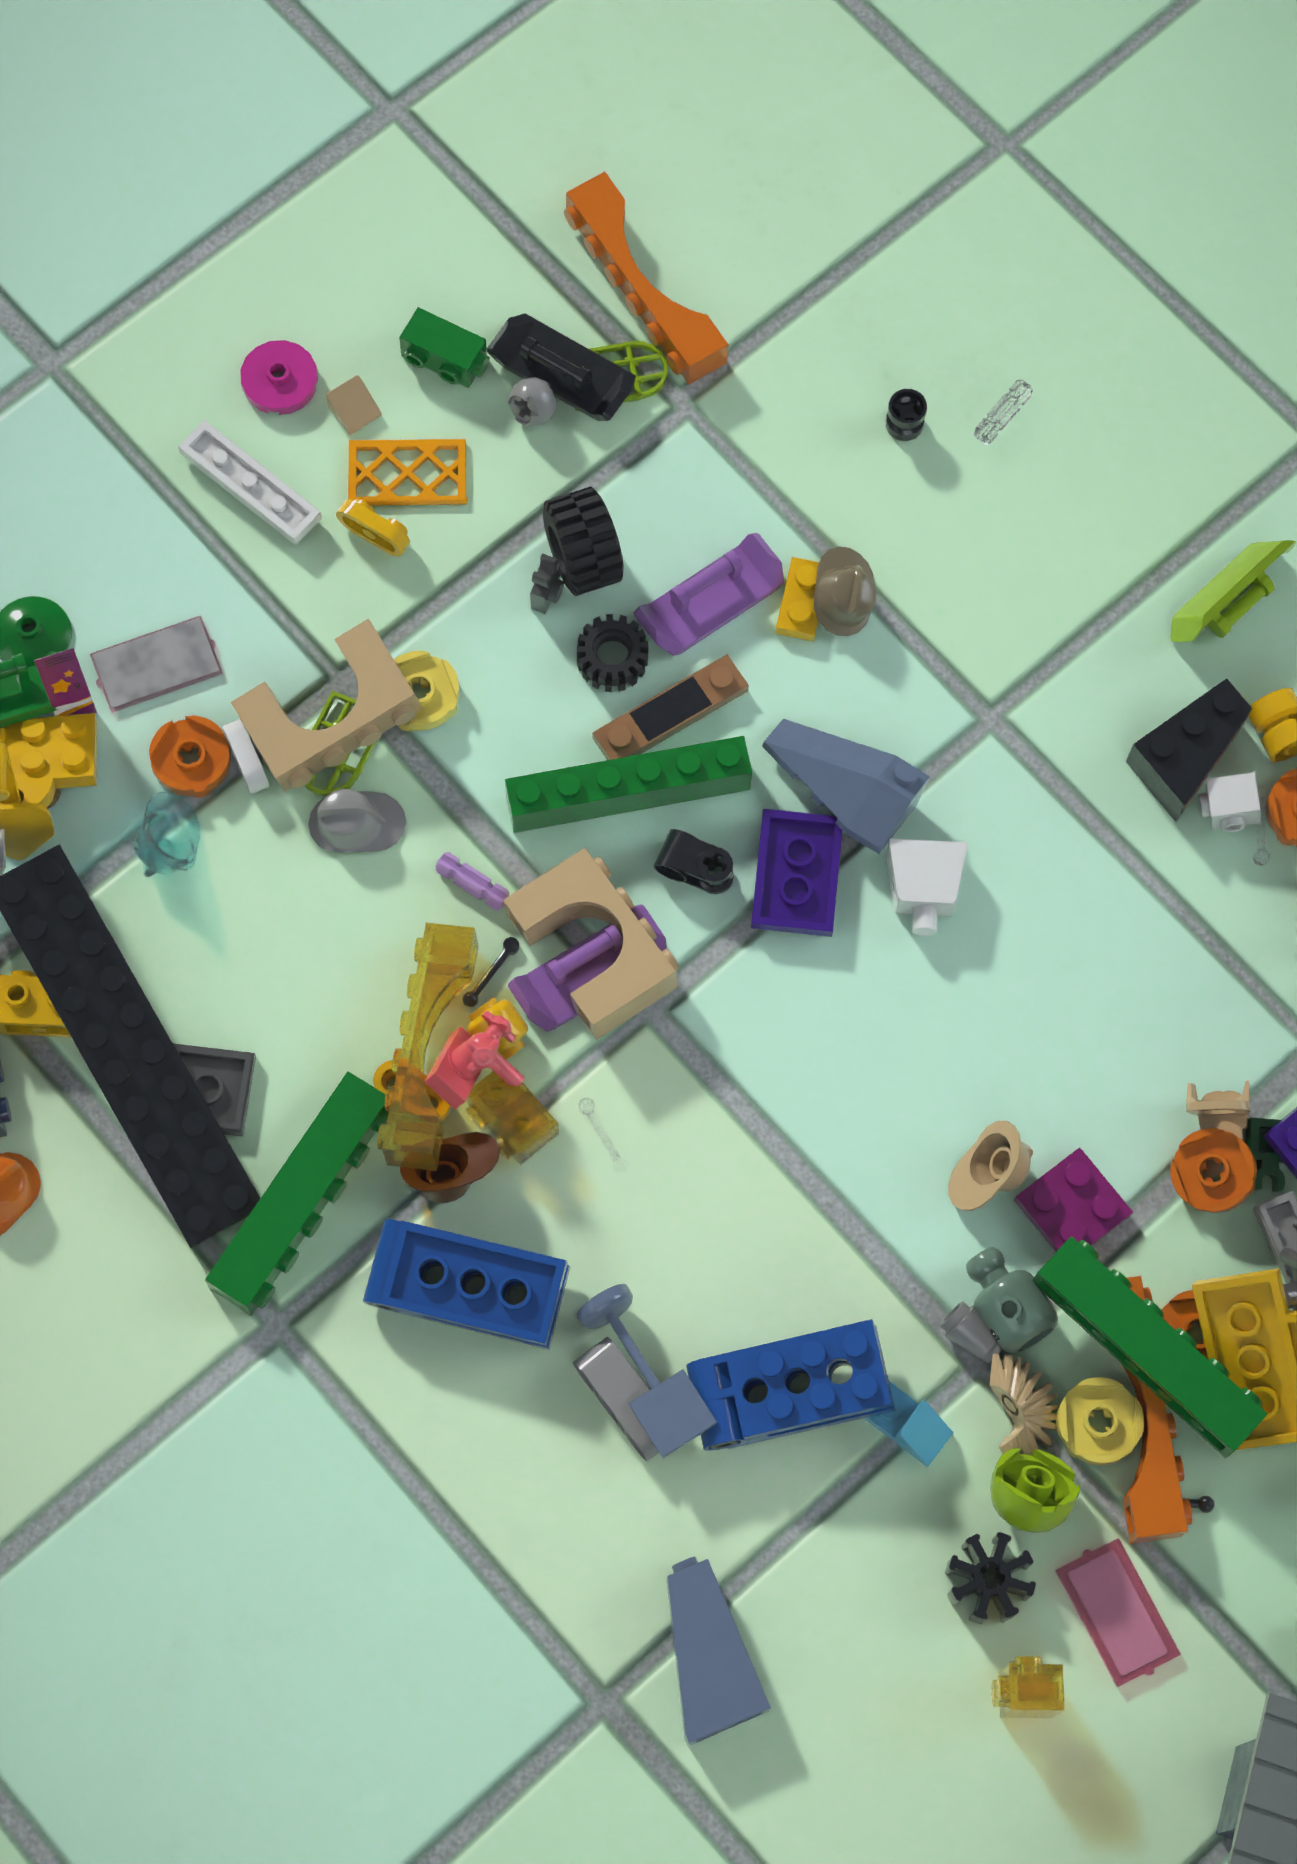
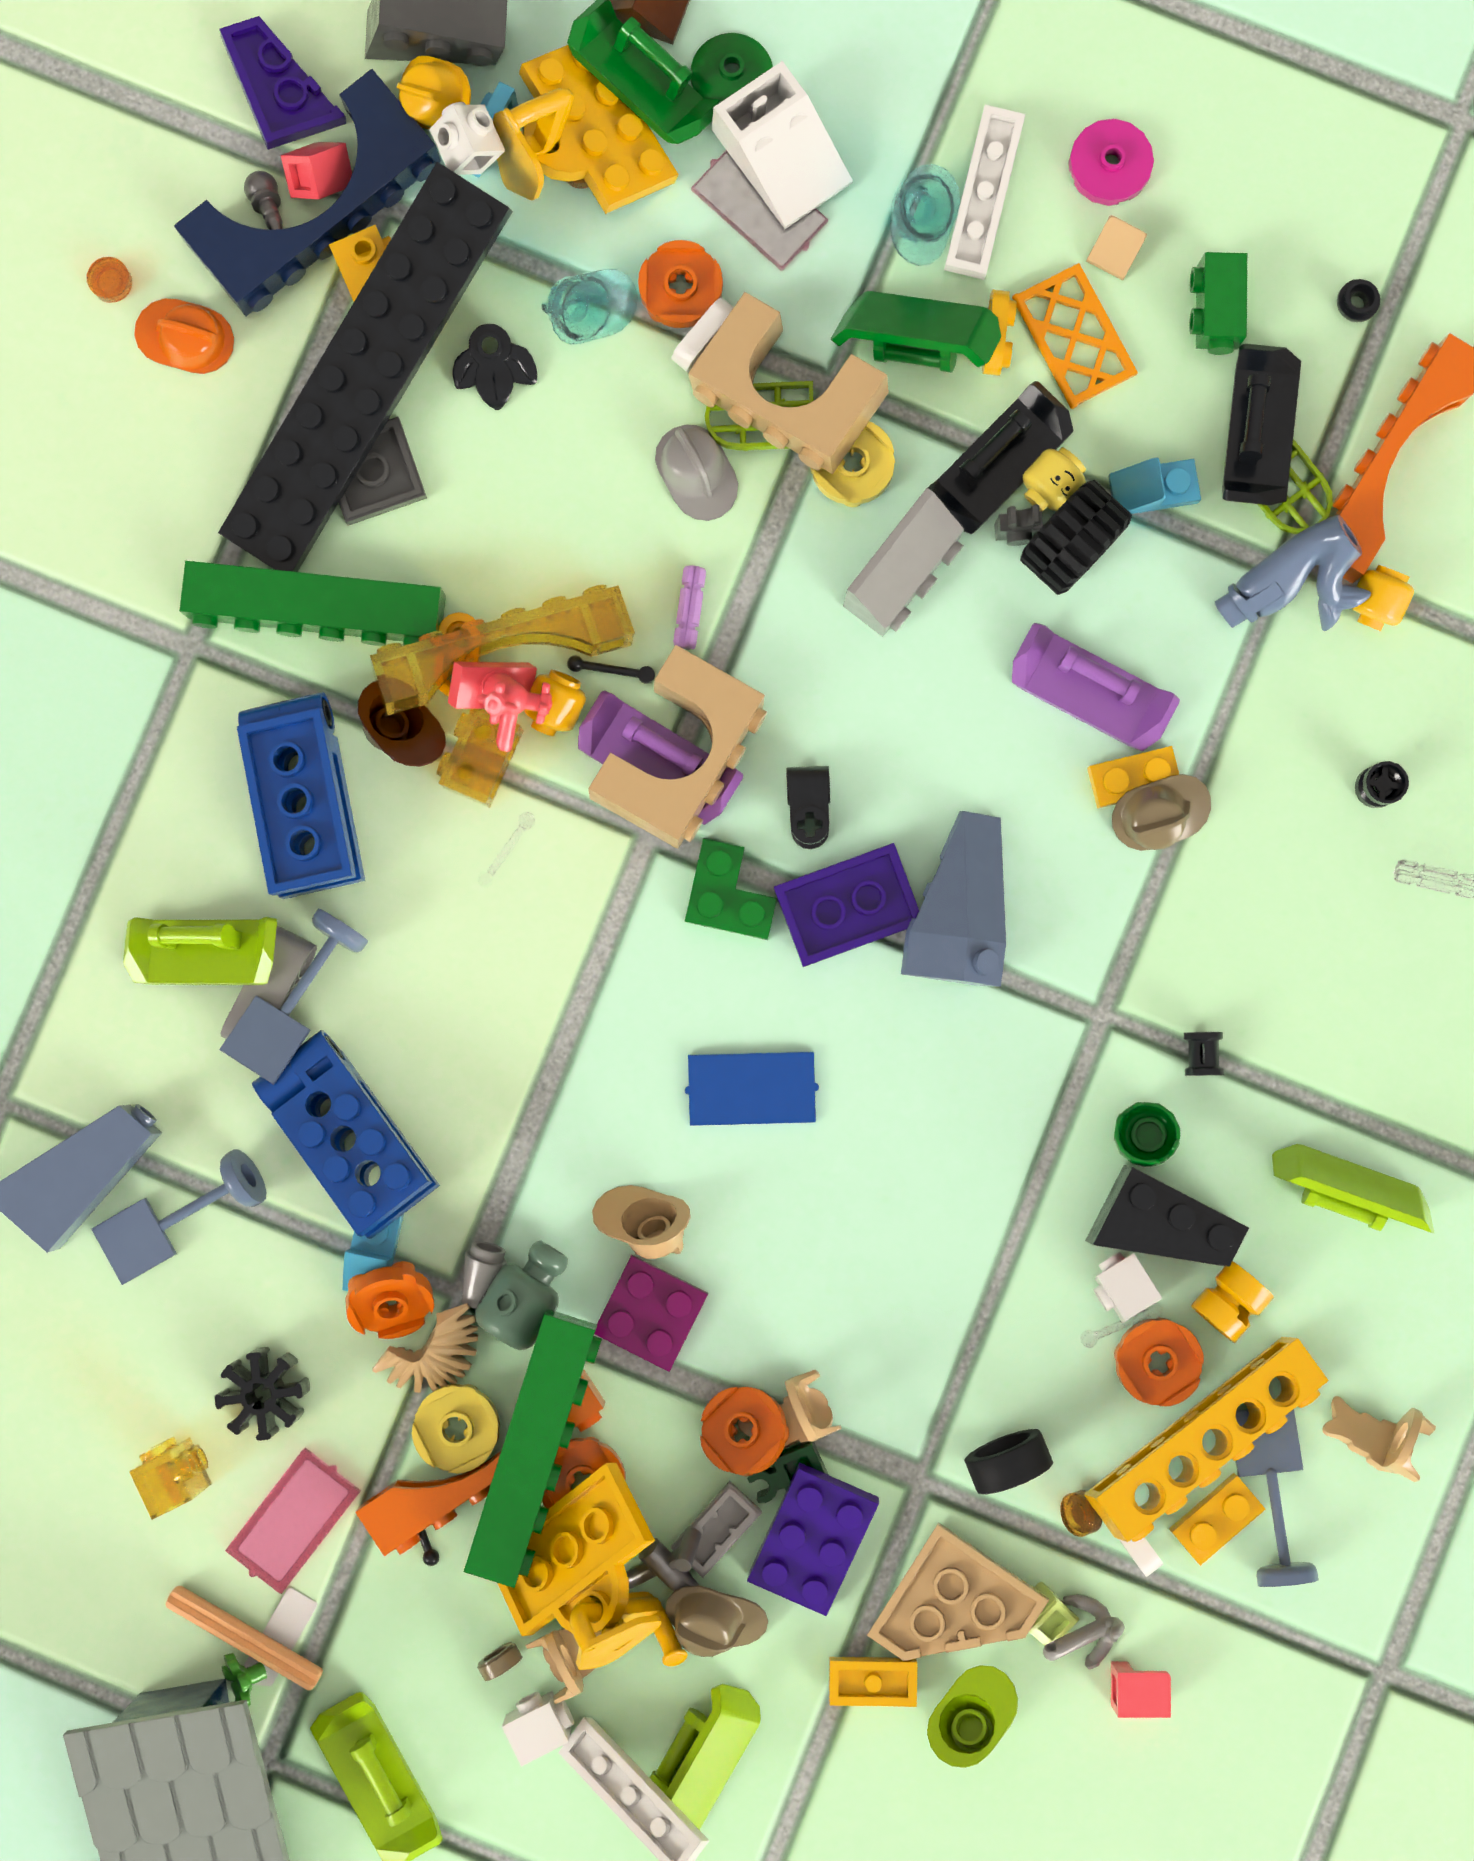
camera: 65 degrees right, 15 degrees up
magenta sticker [34,648,97,716] -> none
green brick [505,736,752,833] -> none
light grey piece [508,377,557,427] -> none
black tyre [577,614,649,692] -> none
medium nougat plate [592,654,749,760] -> none
white torso [886,838,967,936] -> none
lime cylinder [990,1448,1080,1533] -> none
none -> sand blue piece [91,1149,266,1285]
none -> lime piece [123,917,277,985]
none -> light nougat axle [165,1586,323,1690]
none -> bright green plant [222,1653,267,1707]
none -> white sticker [244,1588,318,1686]
none -> orange plate [345,1261,434,1339]
none -> black plate [453,324,537,410]
none -> green plate [685,838,777,941]
none -> blue piece [685,1052,819,1126]
none -> white slope [711,61,853,229]
none -> green piece [830,291,1001,373]
none -> light grey slope [843,488,964,637]
none -> clear light blue piece [890,164,960,266]
none -> black piece [928,381,1074,535]
none -> light yellow head [1023,447,1086,512]
none -> medium azure slope [1108,457,1201,514]
none -> green hair [1114,1102,1180,1167]
none -> black bush [1184,1032,1224,1076]
none -> sand blue piece [1215,515,1371,631]
none -> black plate [1337,279,1380,322]
none -> yellow head [1352,565,1414,631]

